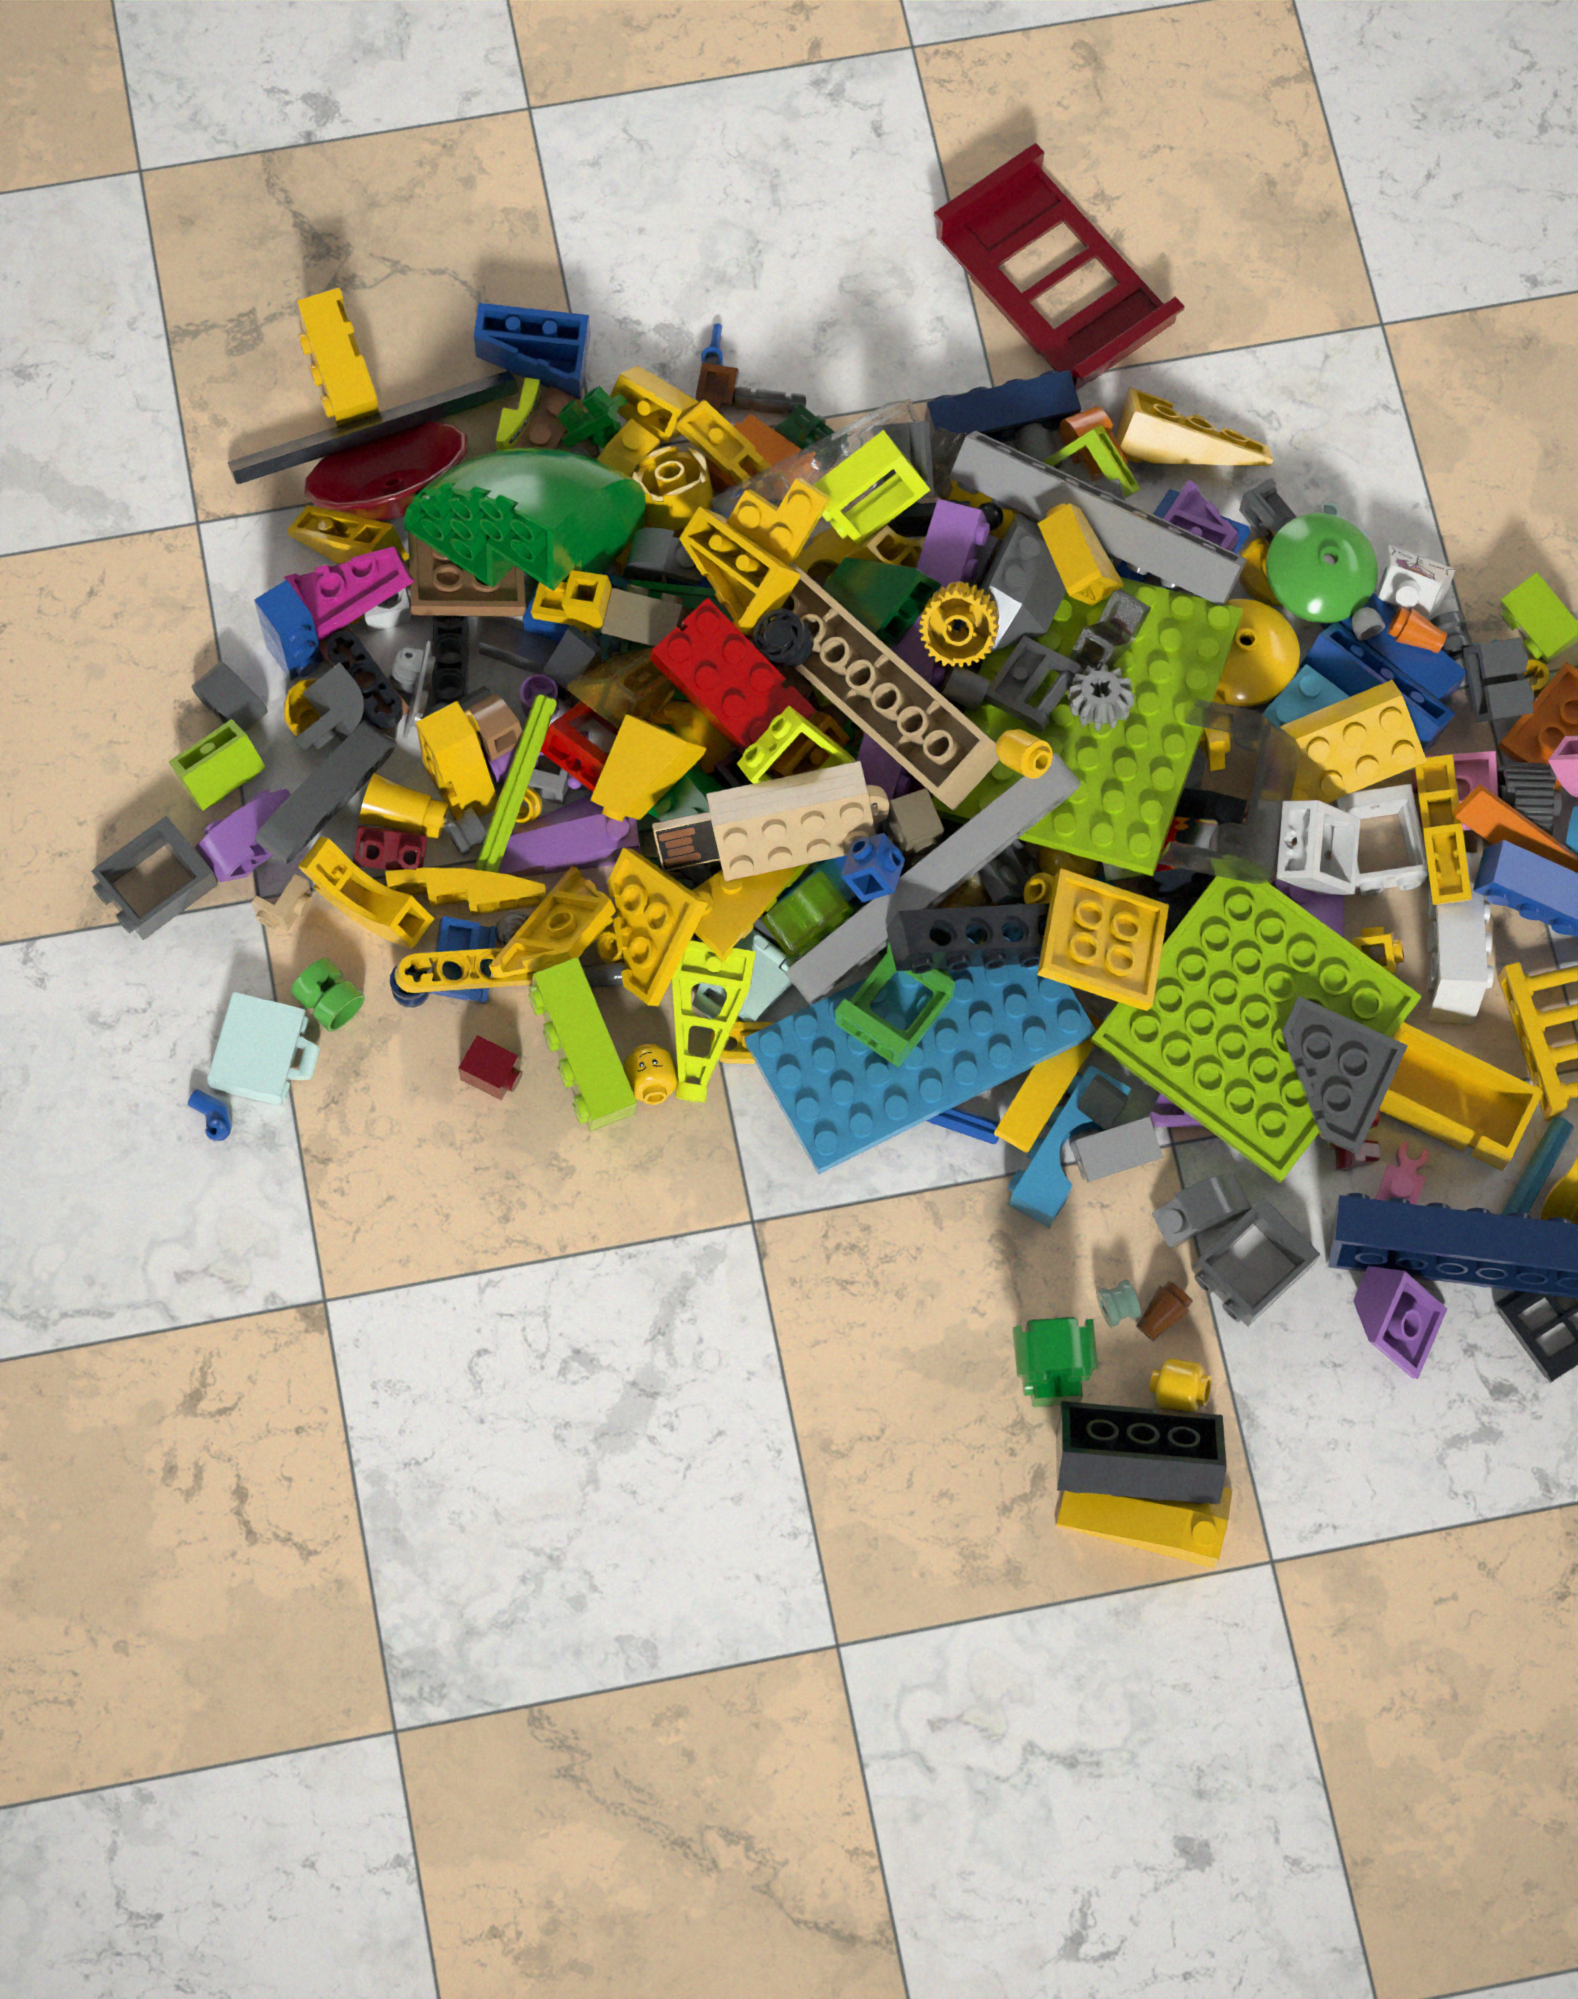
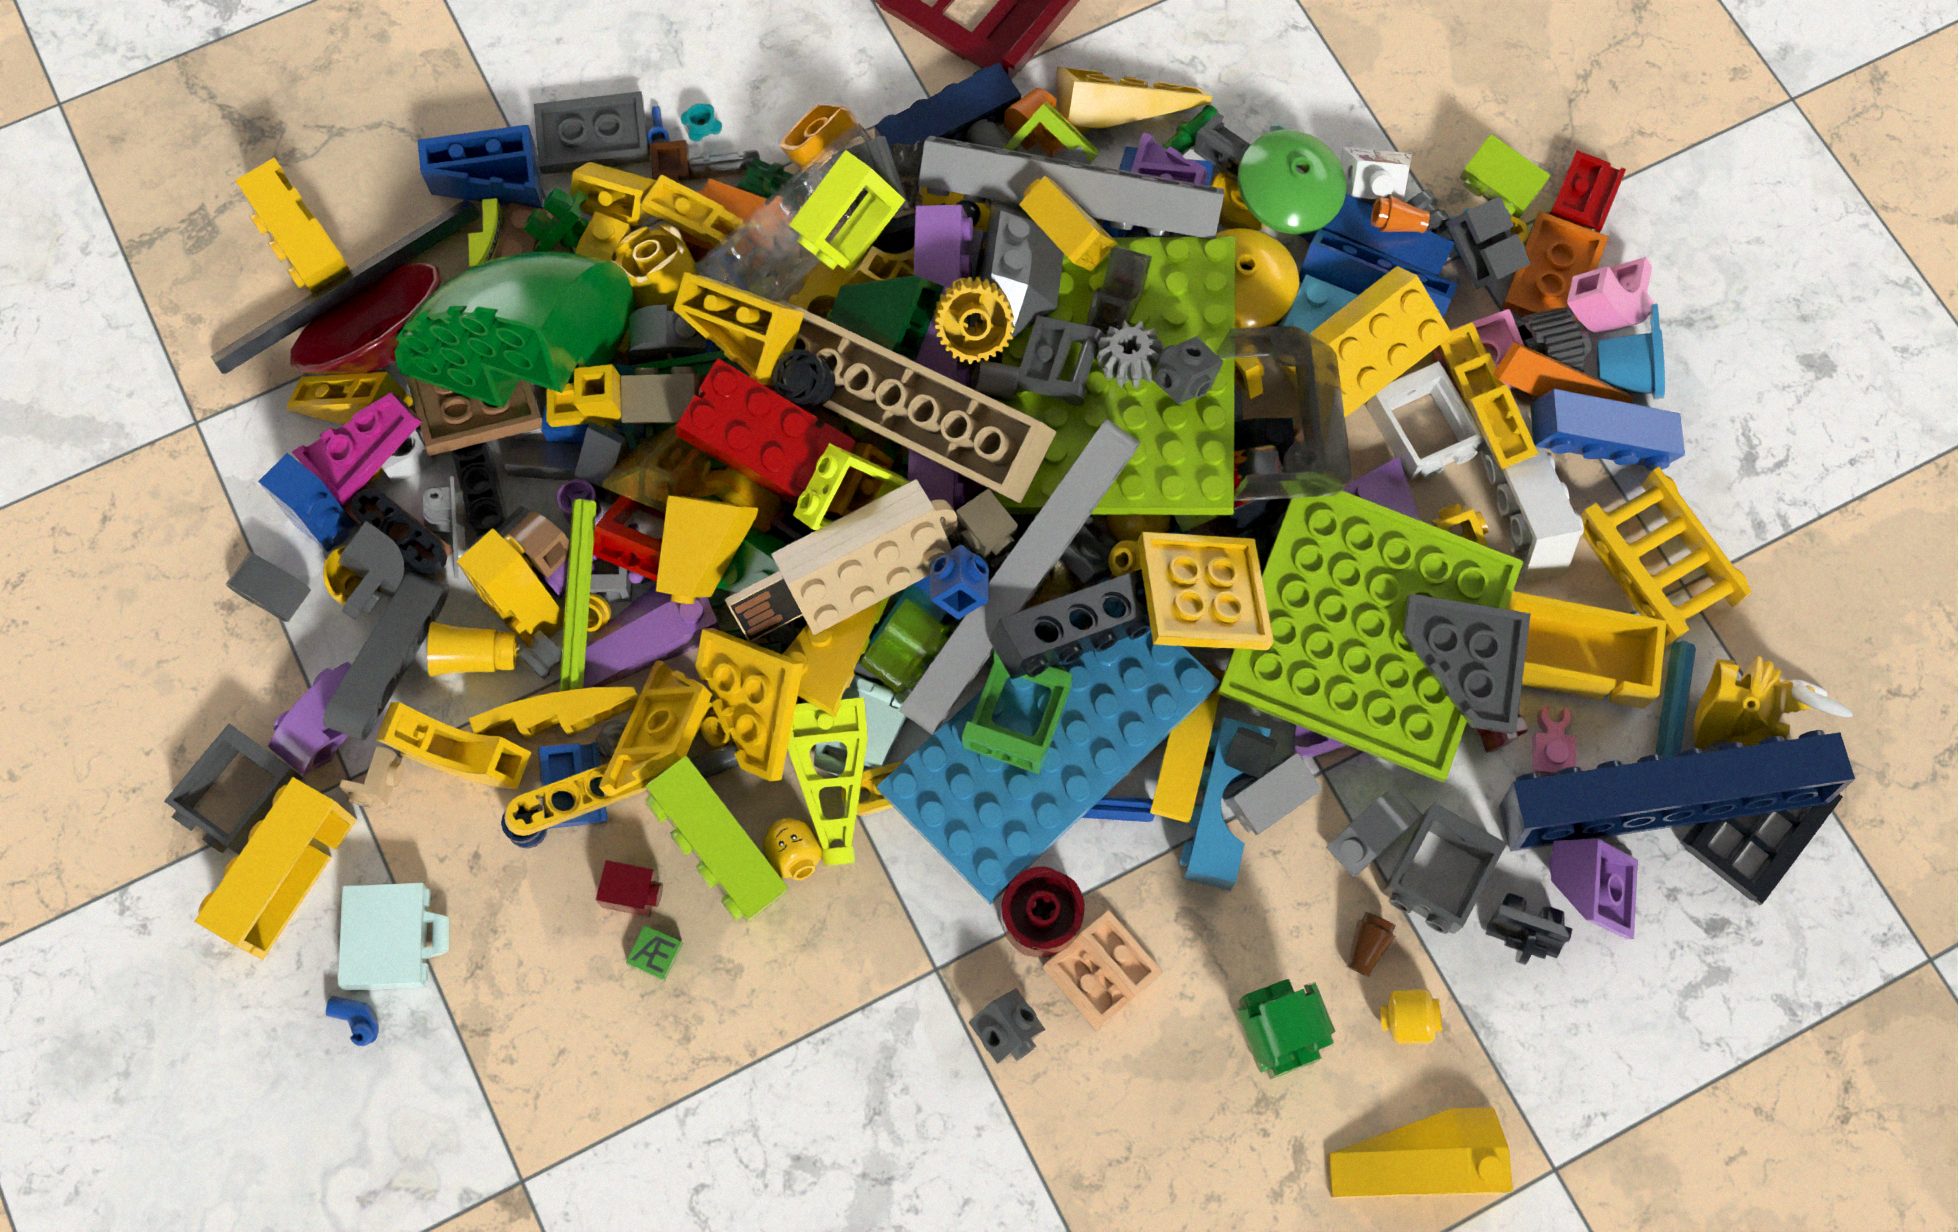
camera: 15 degrees left, 0 degrees up
lime brick [168,719,266,811] -> none
bright green wheel [291,958,365,1032] -> none
dark red hips [352,825,427,871] -> none
yellow plate [726,477,832,565] -> none
yellow brick [996,729,1053,779] -> none
black brick [1056,1401,1227,1504] -> none
sand green wheel [1096,1279,1141,1328] -> none
white window [1277,800,1361,895] -> none
light grey hinge [1352,607,1385,640] -> none
none -> yellow piece [194,777,357,960]
none -> dark grey plate [534,91,650,174]
none -> bright green tile [626,925,683,981]
none -> teal plate [681,103,722,142]
none -> light orange piece [780,104,857,168]
none -> dark grey brick [968,988,1046,1064]
none -> dark red brick [1000,866,1085,958]
none -> light nougat slope [1042,910,1163,1031]
none -> dark grey brick [1152,336,1223,405]
none -> green pin [1162,105,1222,156]
none -> black hips [1485,893,1572,965]

